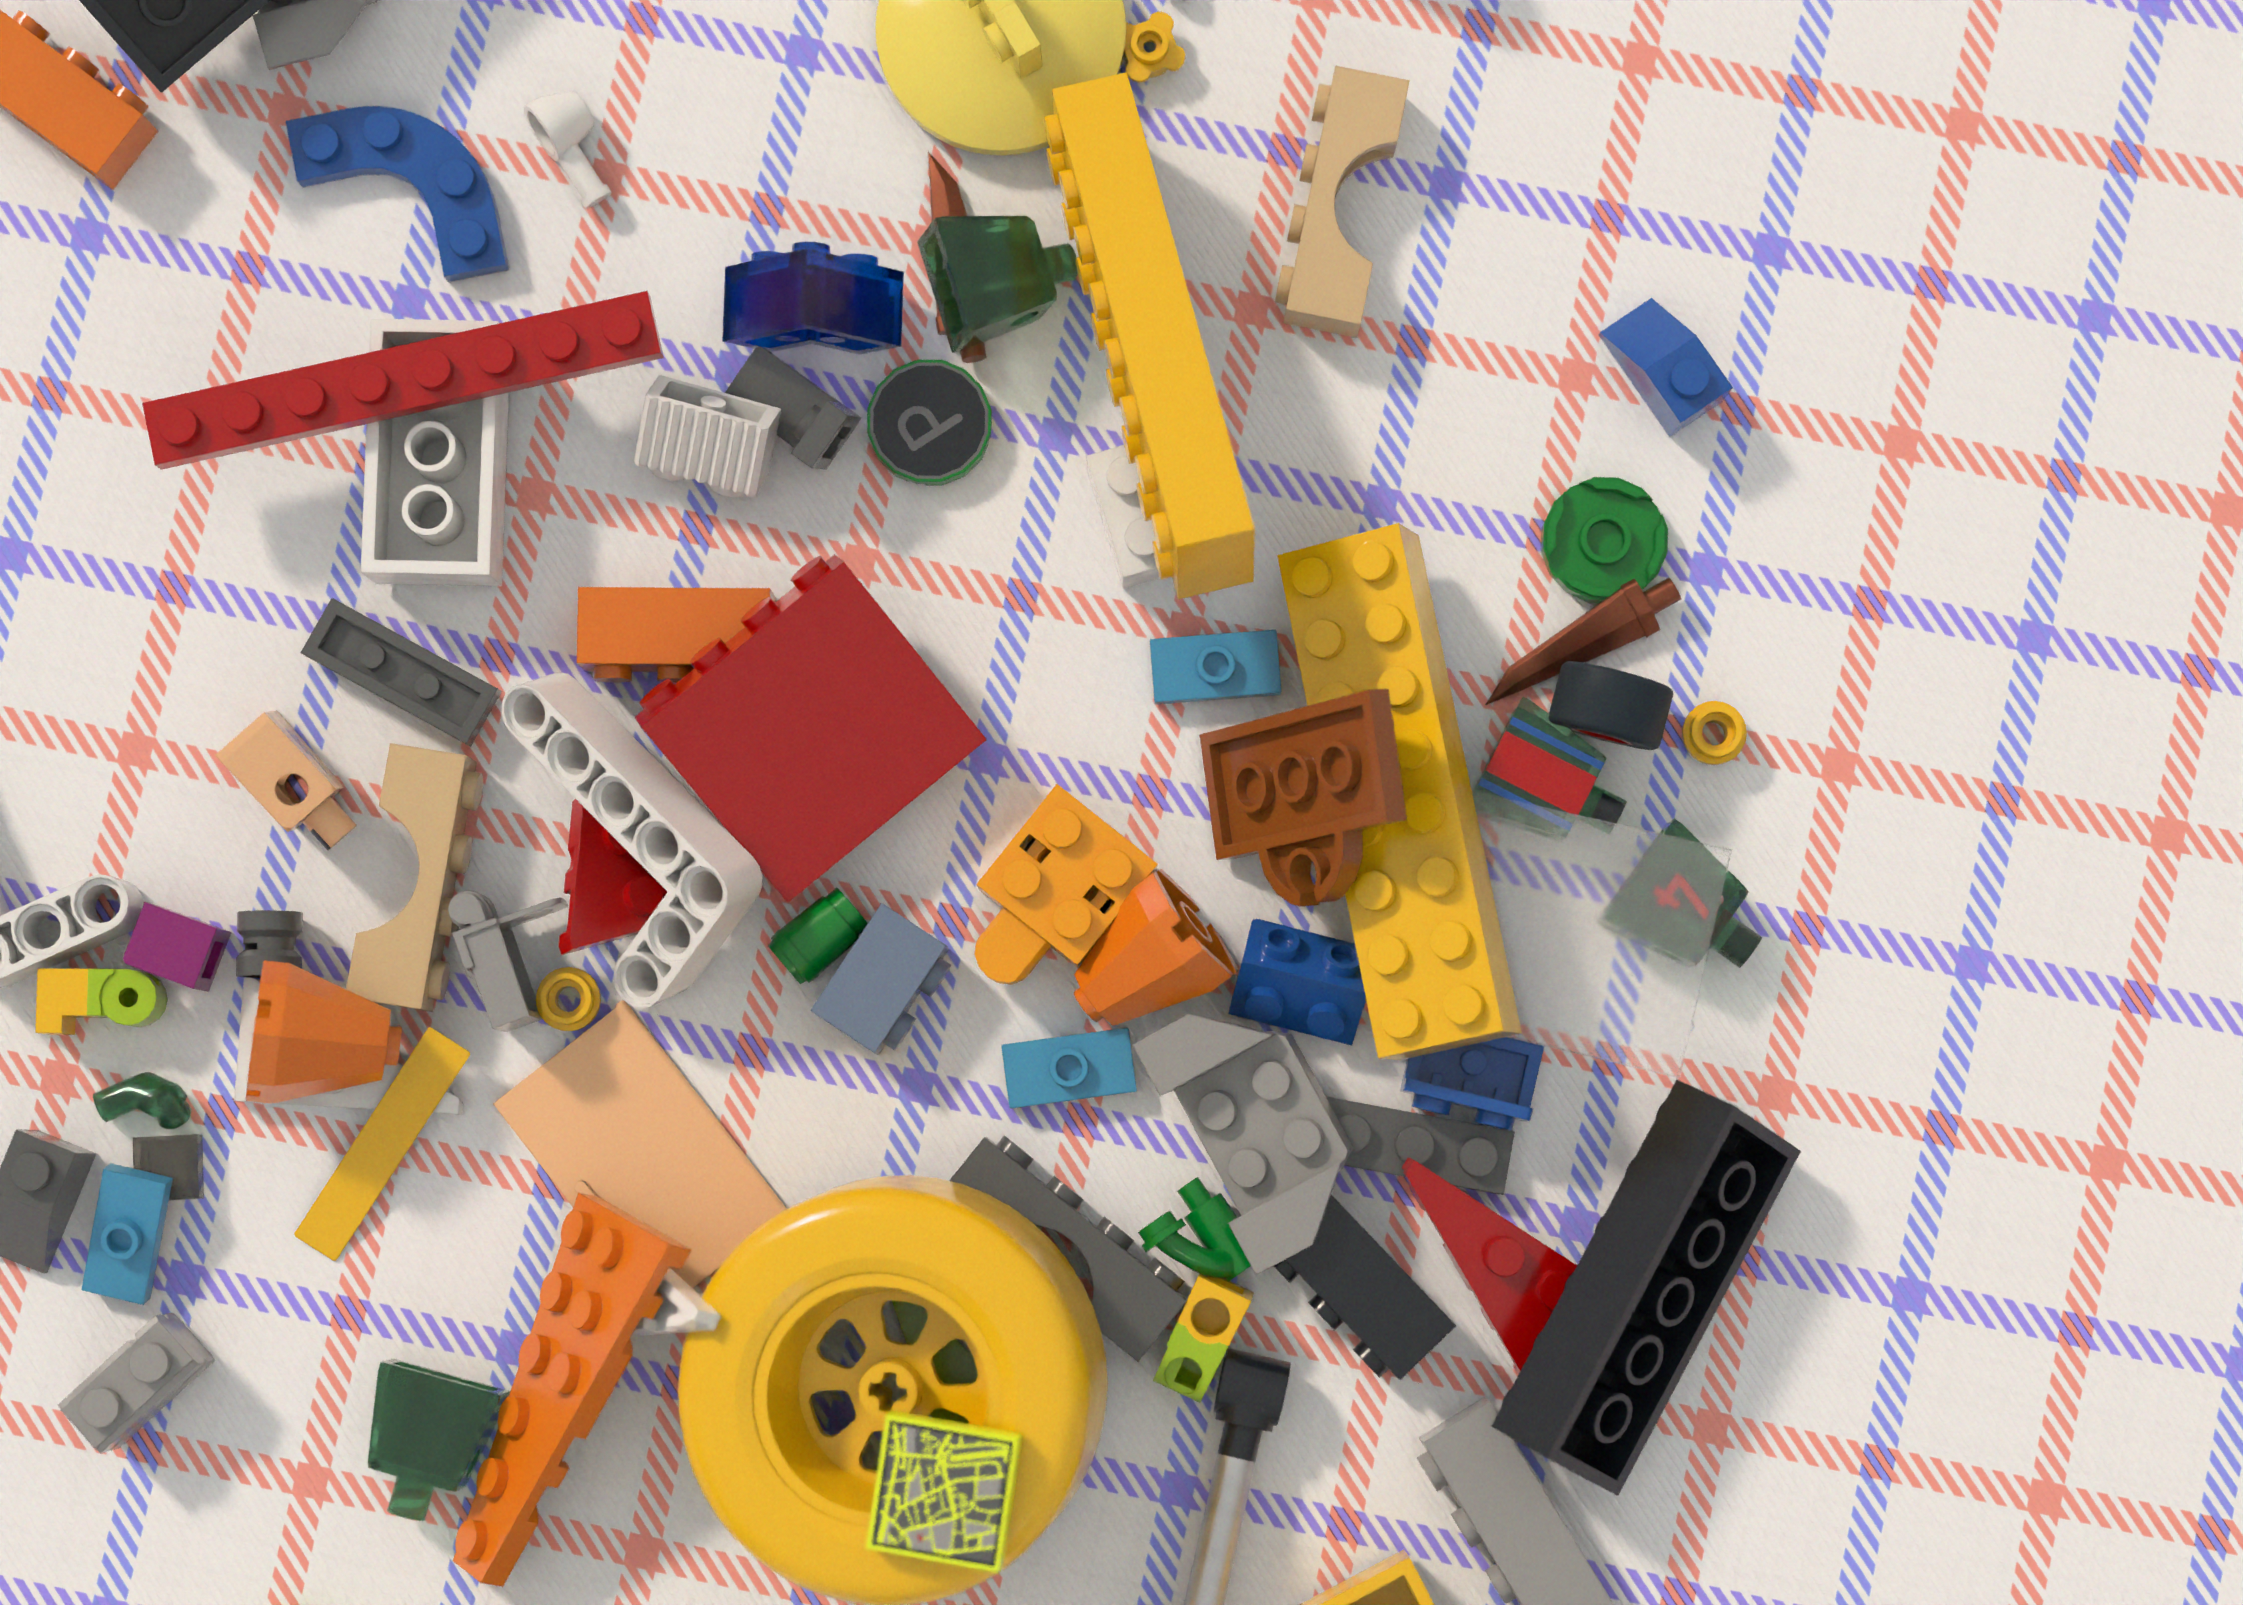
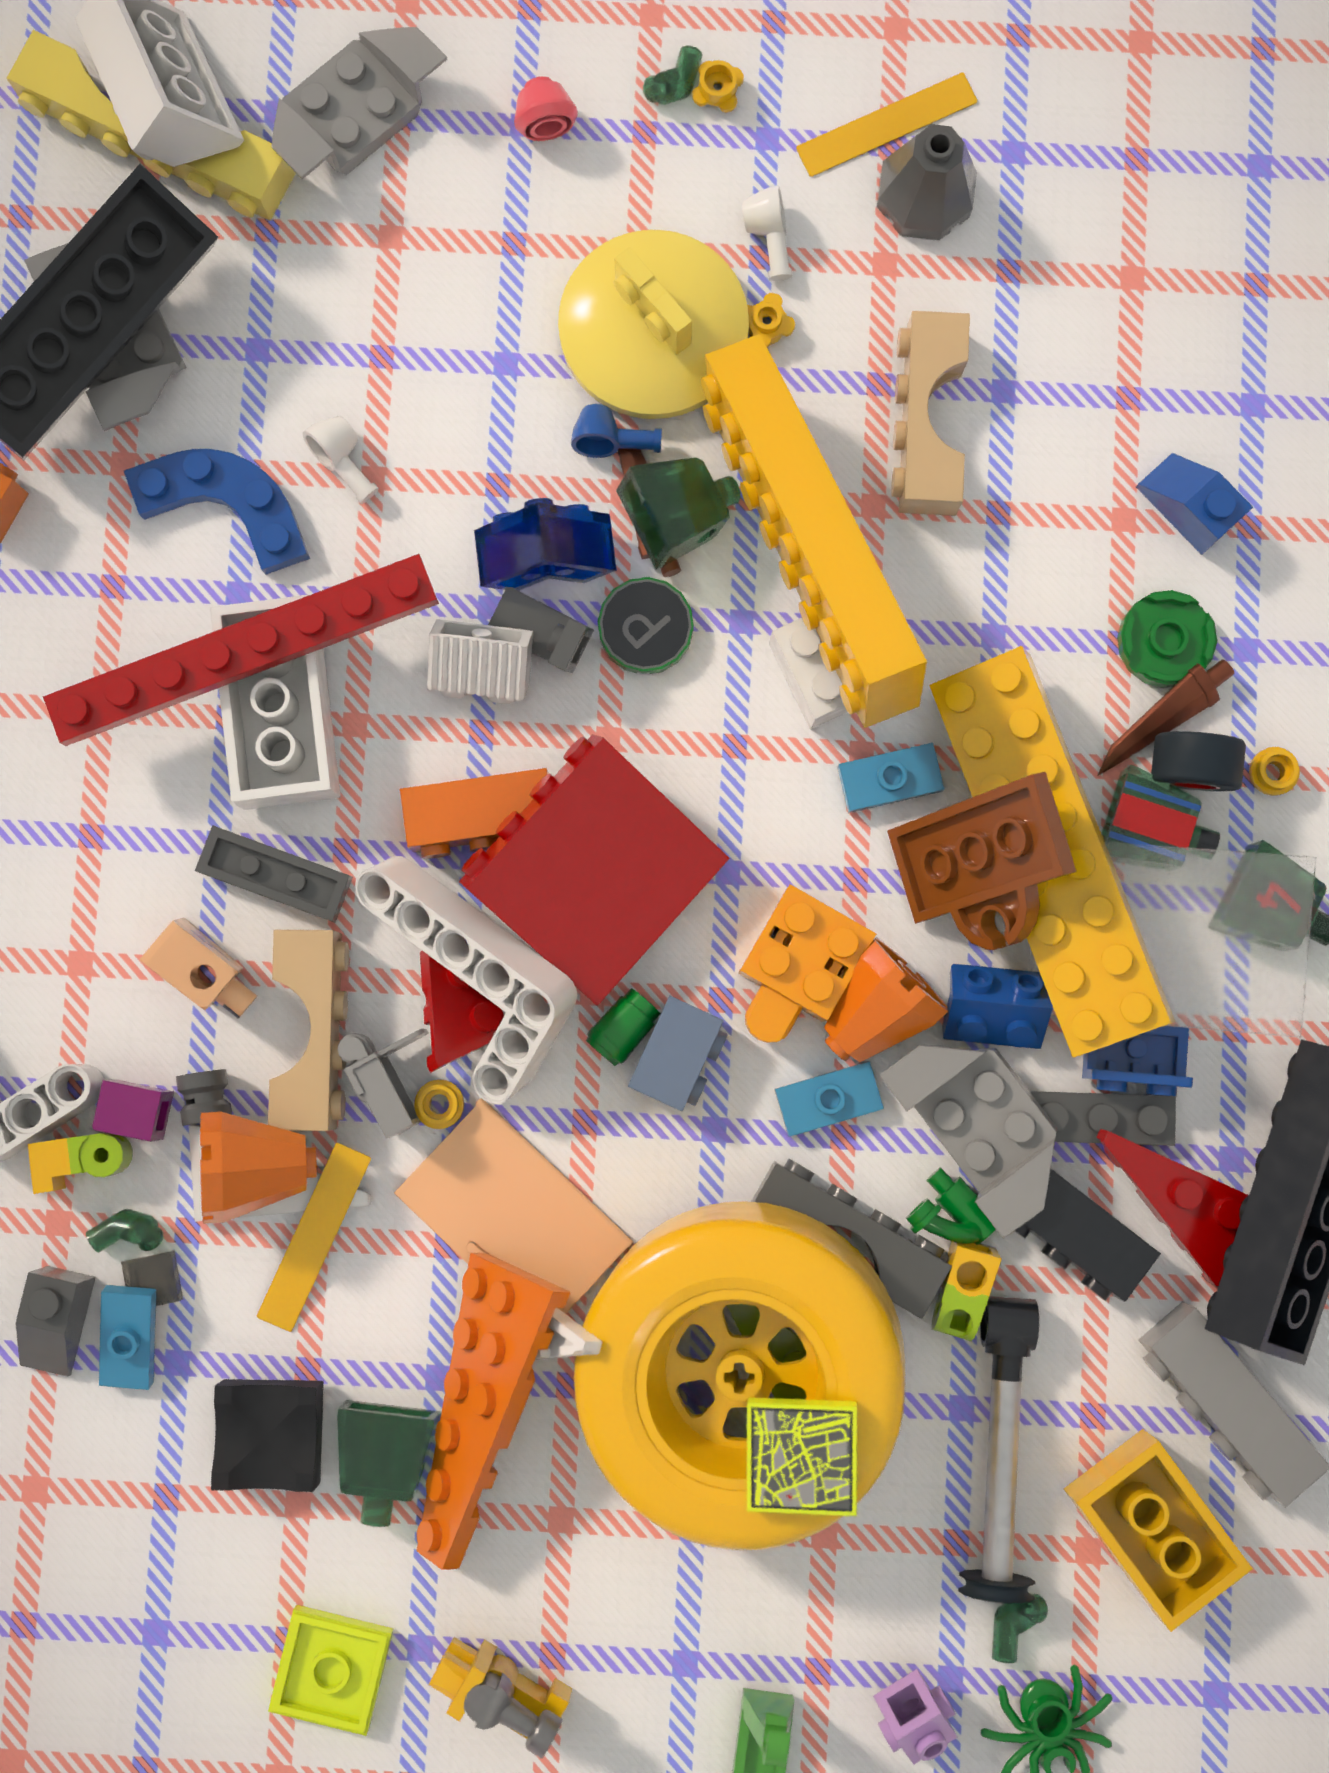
camera: 10 degrees left, 0 degrees up
light grey brick [58,1313,215,1453] -> none
none -> black brick [211,1379,324,1492]
none -> blue bar [571,404,662,458]

